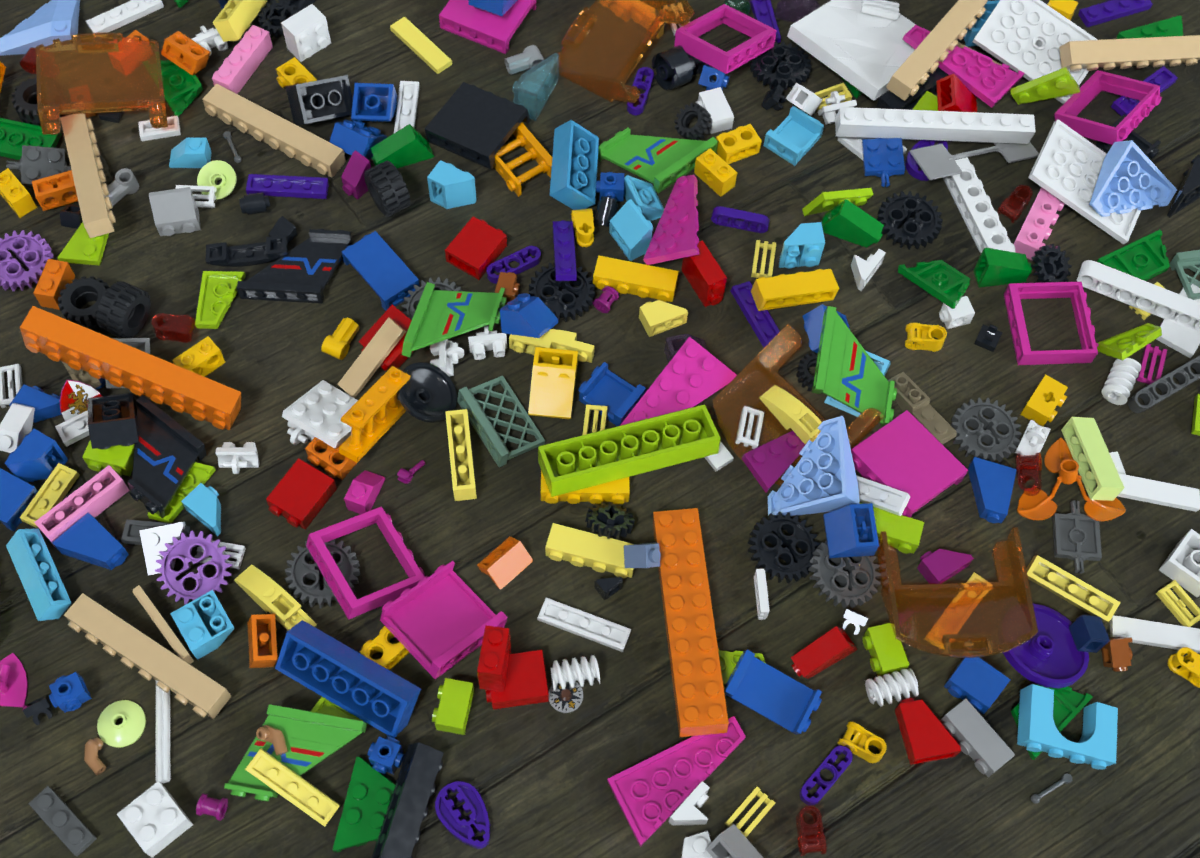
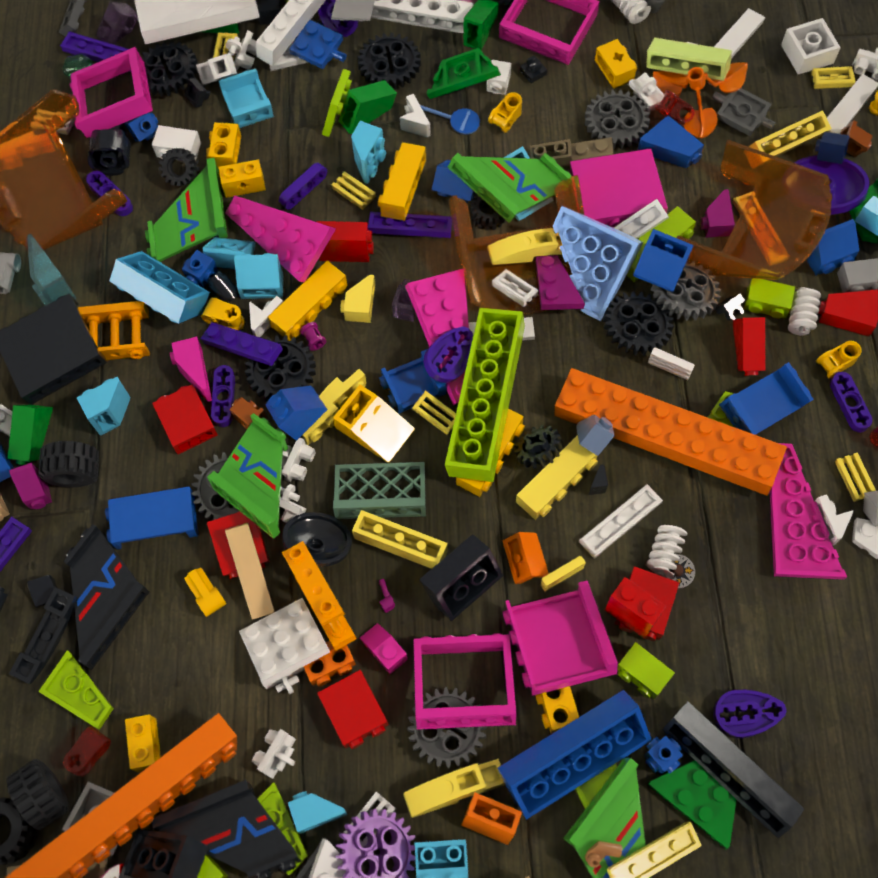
camera: 55 degrees left, 5 degrees up
none -> dark pink slope [170,337,212,402]
none -> white slope [249,296,283,337]
none -> black brick [419,534,504,621]
none -> blue piece [420,105,480,135]
none -> dark purple piece [424,327,473,383]
none -> light yellow tile [541,556,586,592]

